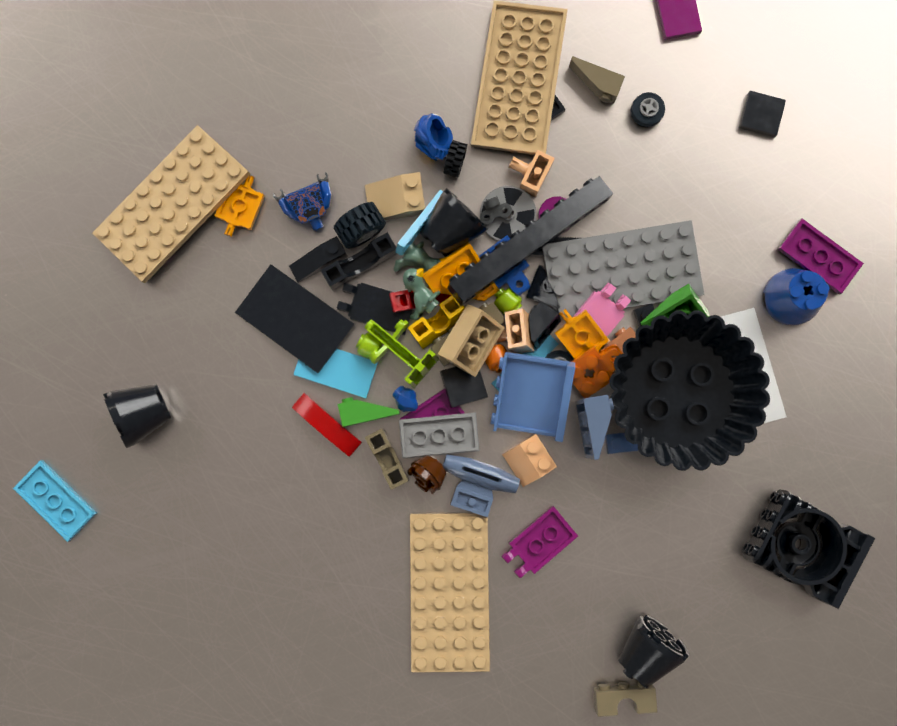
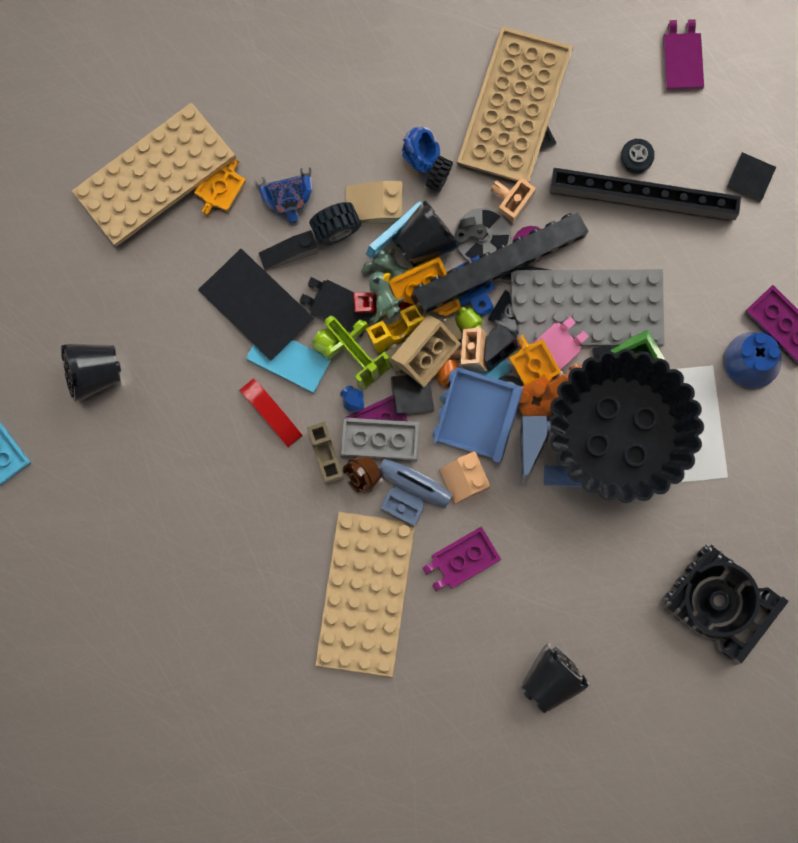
camera: 10 degrees right, 5 degrees down
black arch [320,232,397,290] -> none
bright green slope [338,397,400,427] -> none
dark tan slope [569,56,625,103] -> none
dark tan arch [593,681,657,717] -> none
none -> black brick [549,168,742,220]

